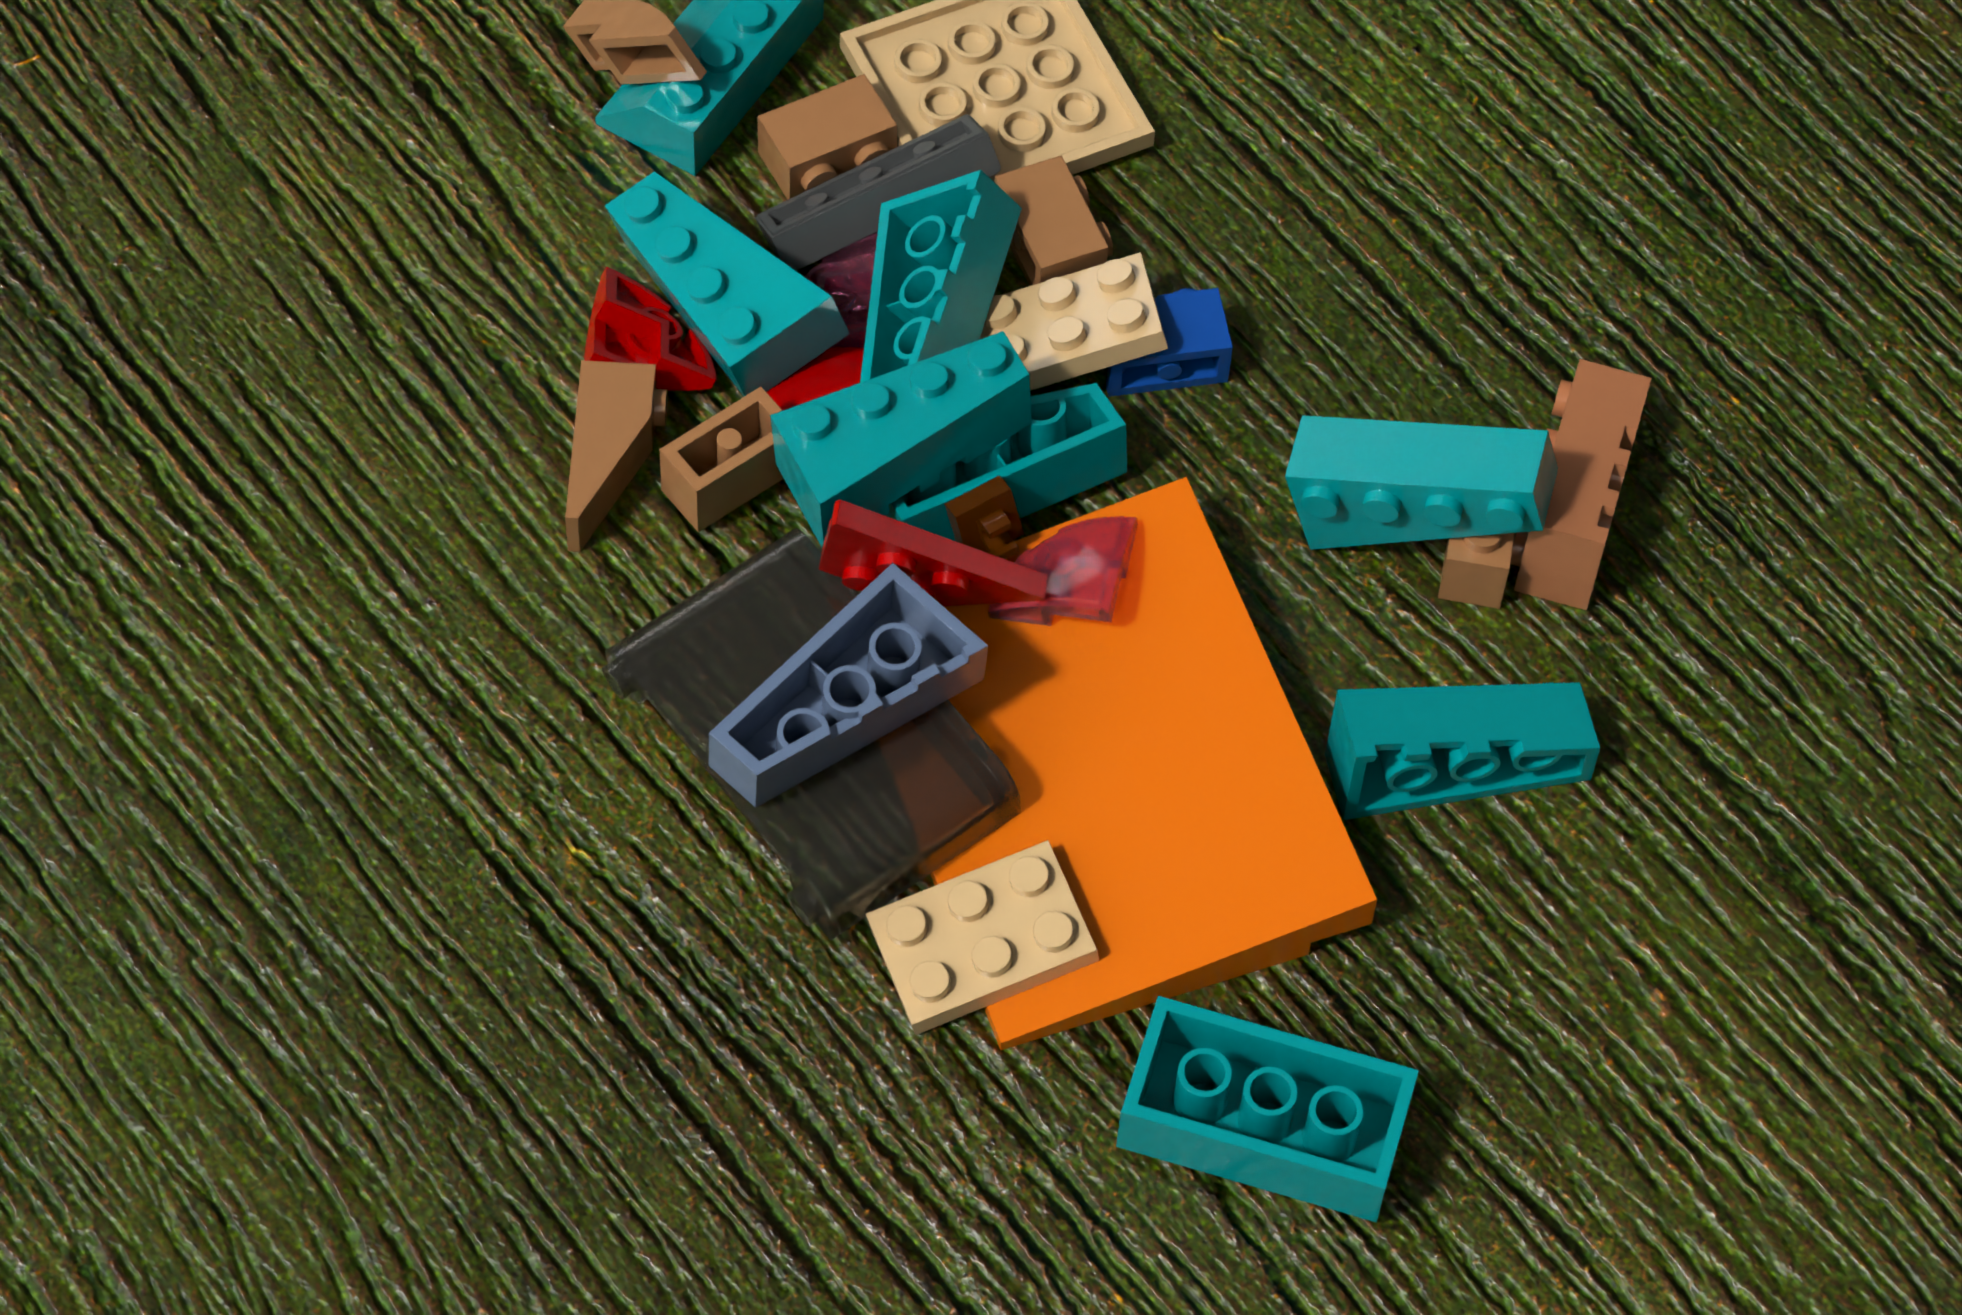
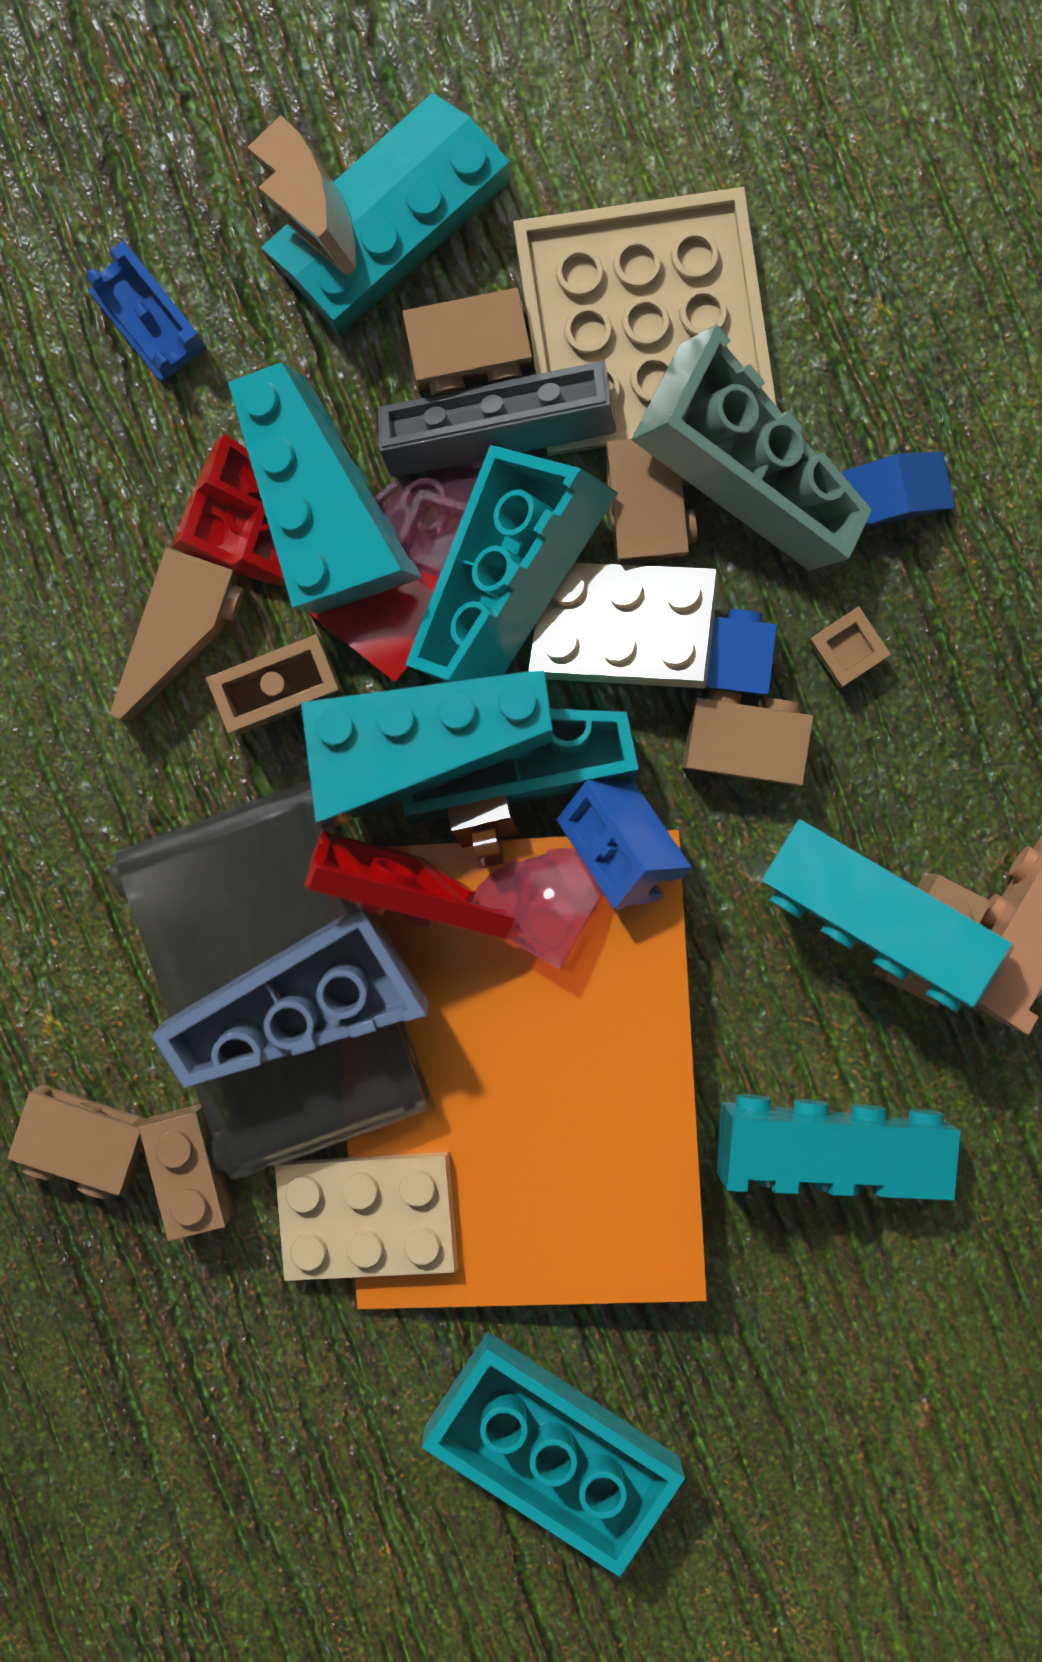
camera: 25 degrees right, 30 degrees up
none -> medium nougat brick [7,1084,147,1199]
none -> blue hinge [86,240,207,383]
none -> medium nougat brick [139,1103,234,1241]
none -> blue hinge [557,779,692,910]
none -> sand green wedge [631,324,872,571]
none -> medium nougat brick [682,689,813,786]
none -> medium nougat plate [807,606,891,688]
none -> blue slope [841,452,955,528]

